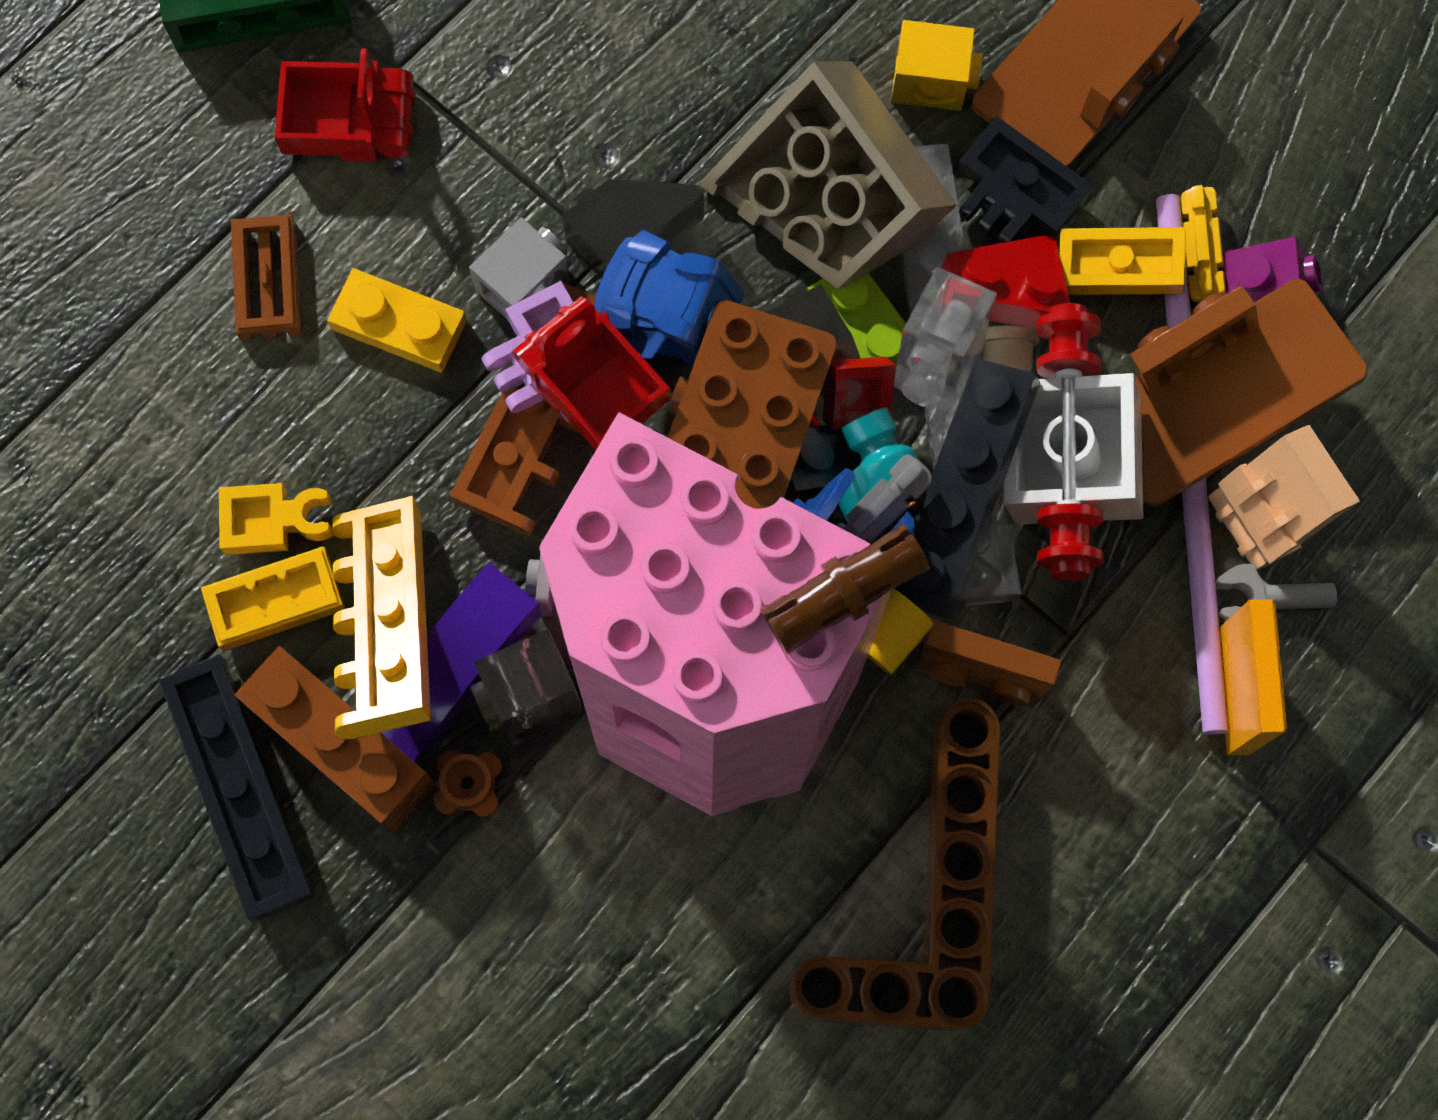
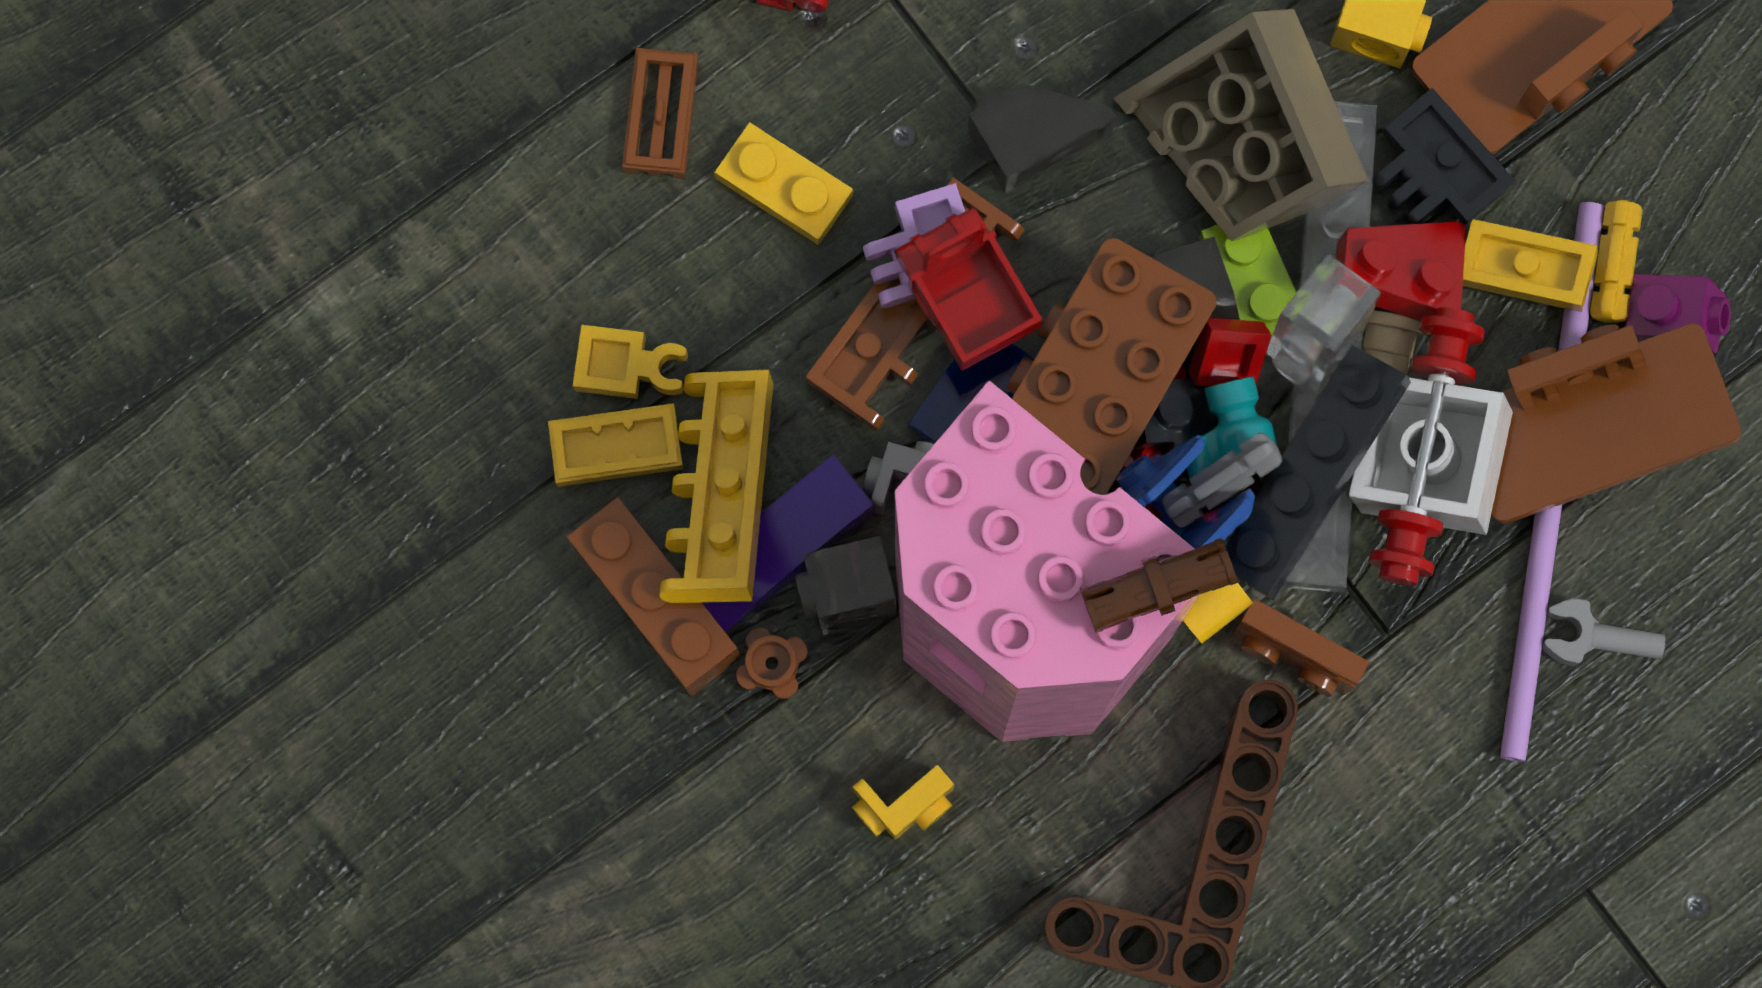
camera: 15 degrees right, 5 degrees up
black plate [158,654,315,923] -> none
light grey brick [469,217,570,320] -> none
blue piece [594,229,744,367] -> none
light nougat piece [1208,425,1360,571] -> none
light orange tile [1220,599,1287,755] -> none
none -> yellow bracket [851,765,954,840]

